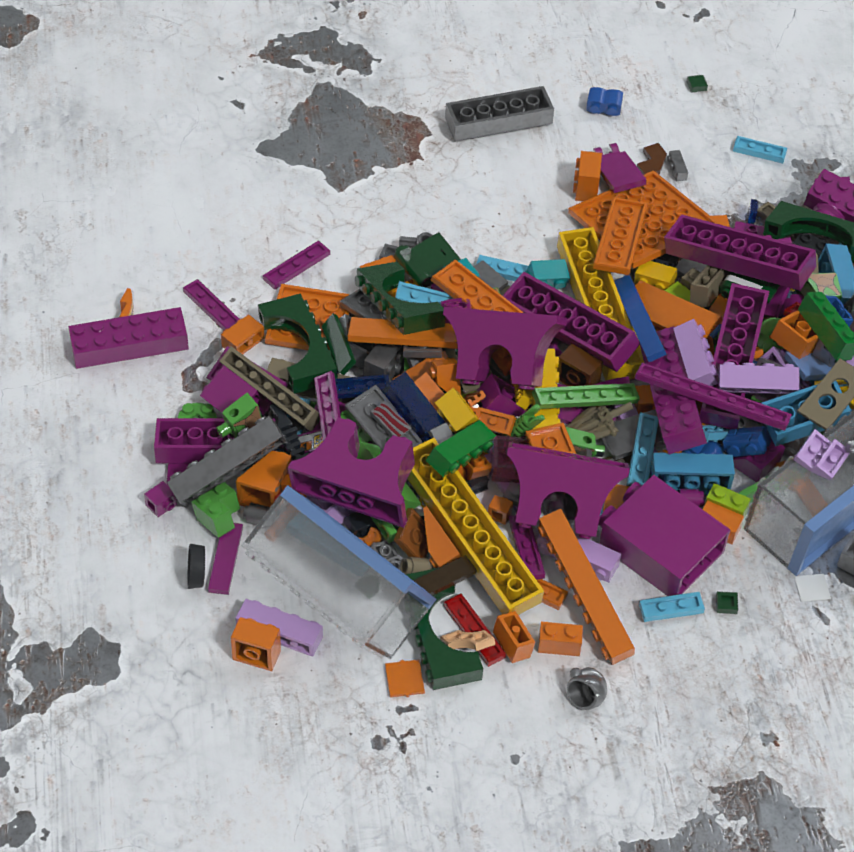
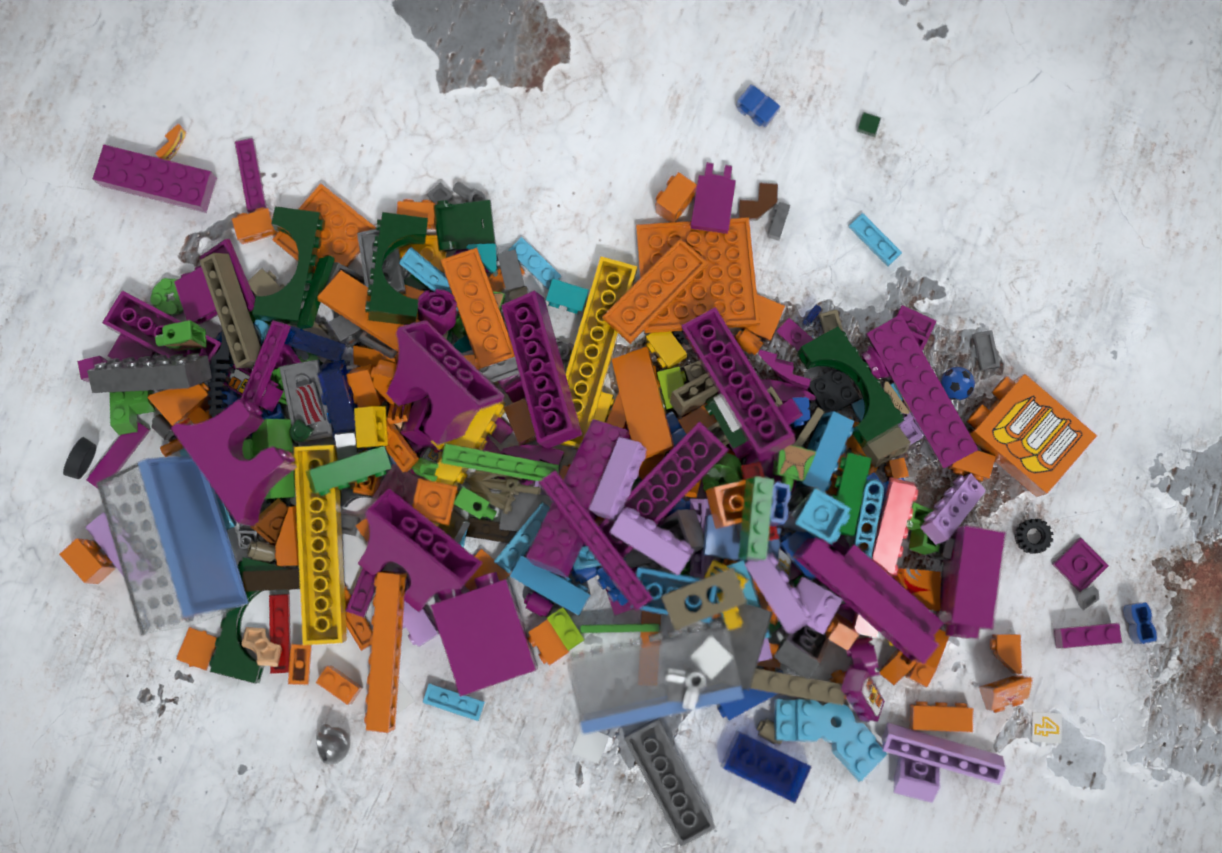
camera: 35 degrees right, 30 degrees up
magenta tile [263,240,330,290] -> none
flat silver brick [445,86,554,141] -> none
blue tile [614,274,667,362] -> none
dark green tile [716,591,738,614] -> none
lavender slope [793,429,849,480] -> none

